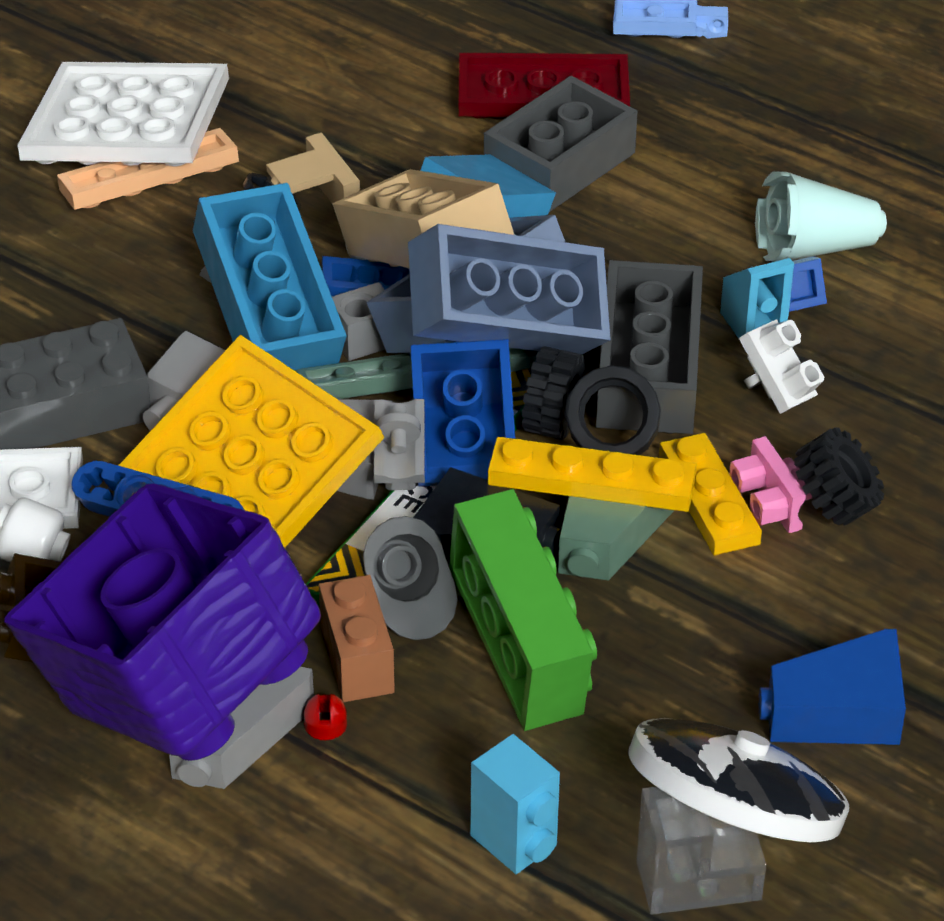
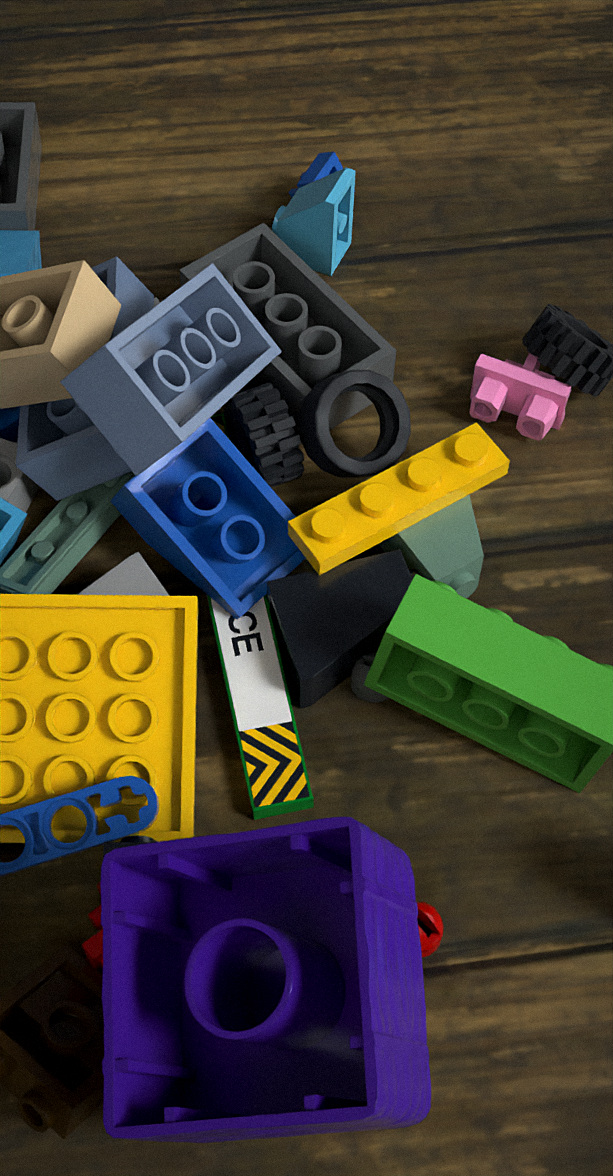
camera: 45 degrees left, 15 degrees up
nougat brick [319,575,394,702] -> none
dark grey piece [363,516,458,640] -> none
light grey hips [374,399,425,490] -> none
yellow plate [659,433,762,556] -> none
white hips [739,319,825,414] -> none
light aqua cone [755,172,887,261] -> none

